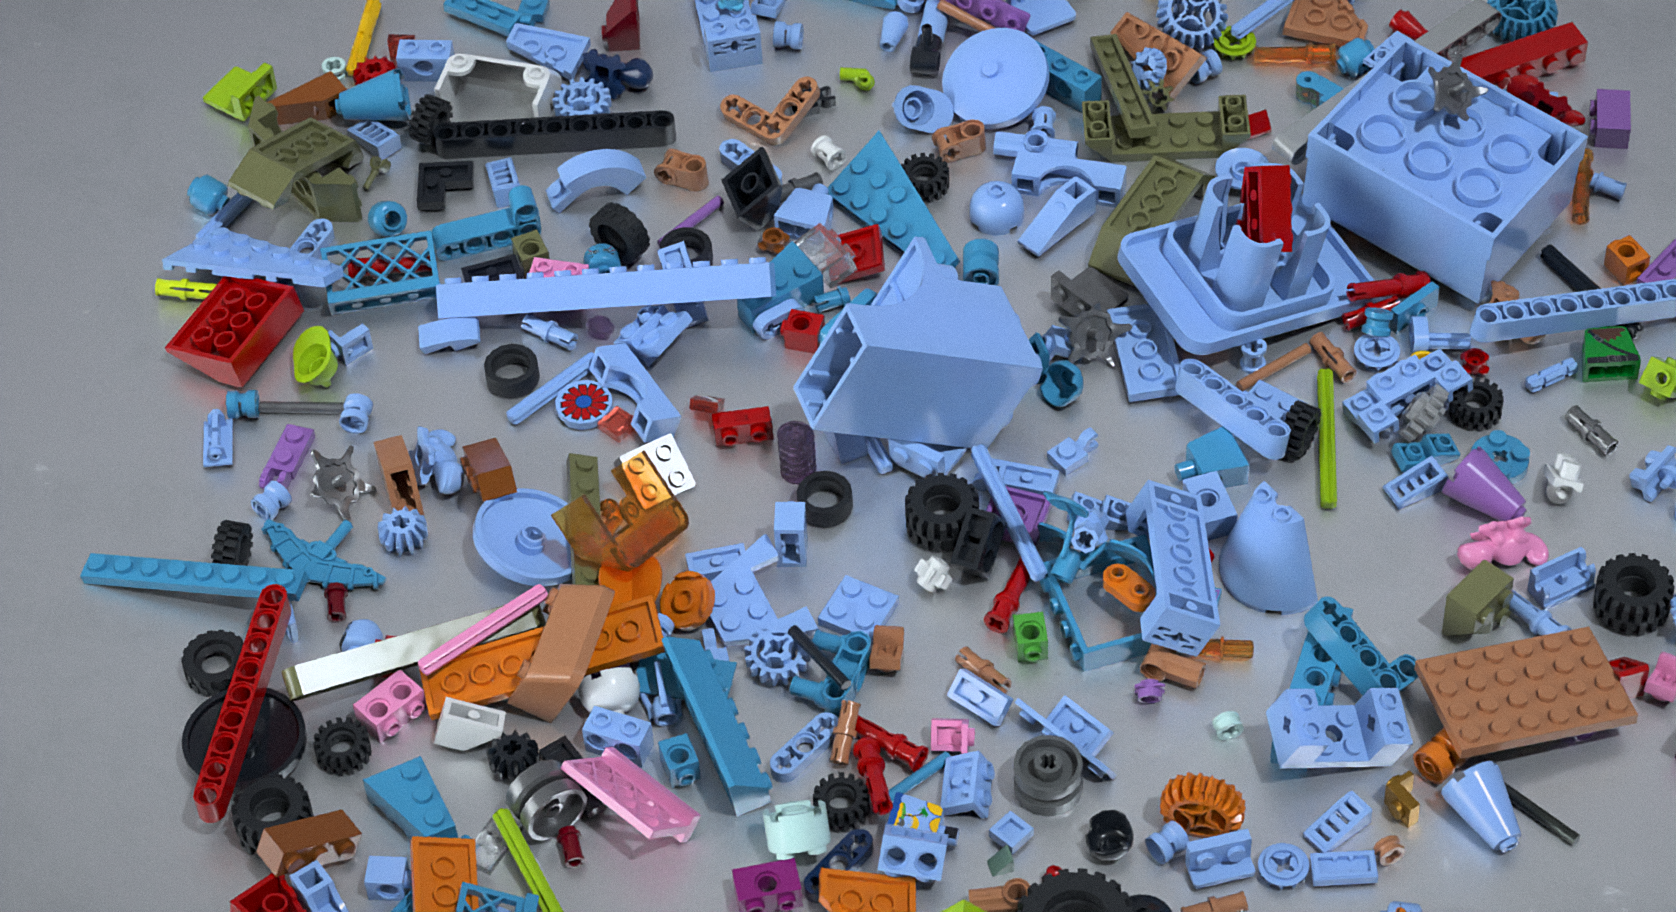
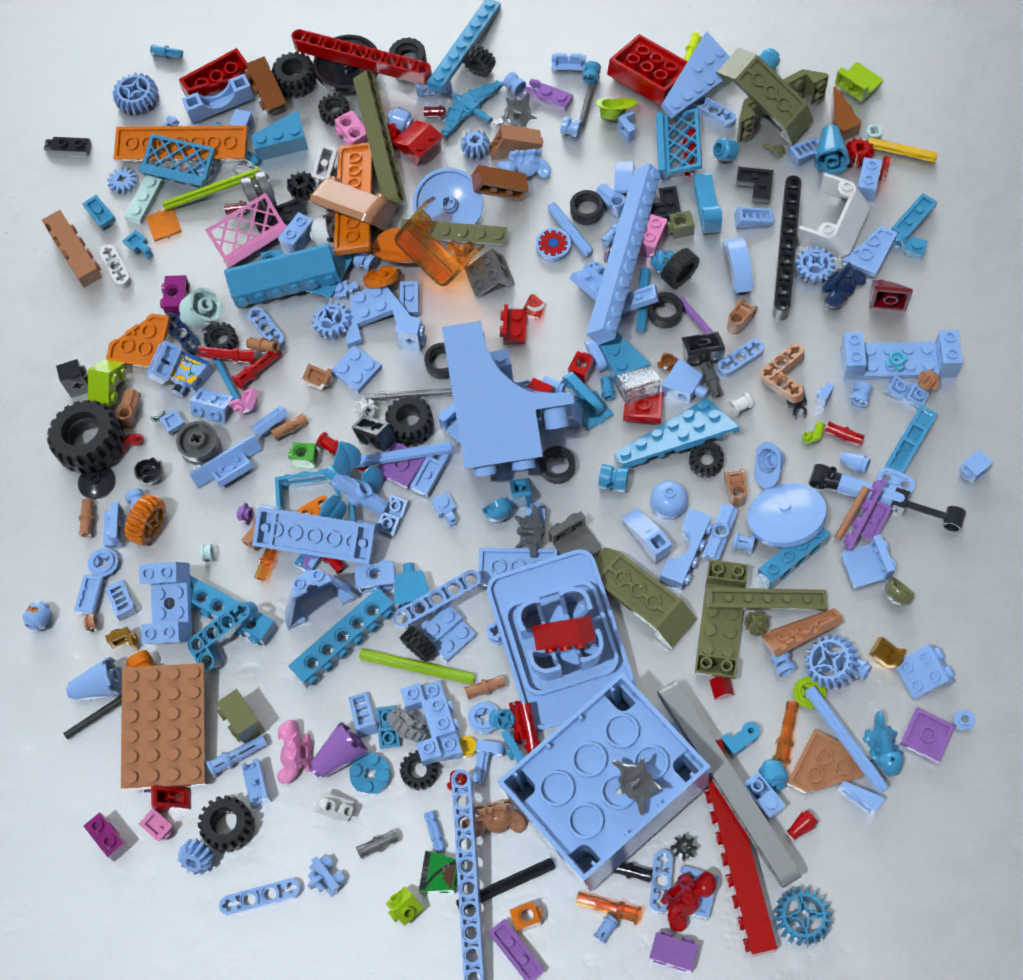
camera: 105 degrees right, 15 degrees up
black tyre [408,94,453,147] -> none
bright pink axle [418,584,548,676] -> none
light blue arch [589,343,681,443] -> none
clear red tile [598,406,635,443] -> none
black bar [788,625,851,690] -> none
dark azure piece [790,629,872,718] -> none
light blue gear [1130,47,1167,90] -> none
light blue dish [1215,148,1269,190] -> none
nougat bar [1236,343,1311,392] -> none
none -> dark azure brick [288,587,396,689]
none -> flat silver bar [364,388,453,402]
none -> red slope [392,120,443,166]
none -> light blue piece [595,184,625,217]
none -> light blue plate [816,382,834,408]
none -> red pin [825,421,865,447]

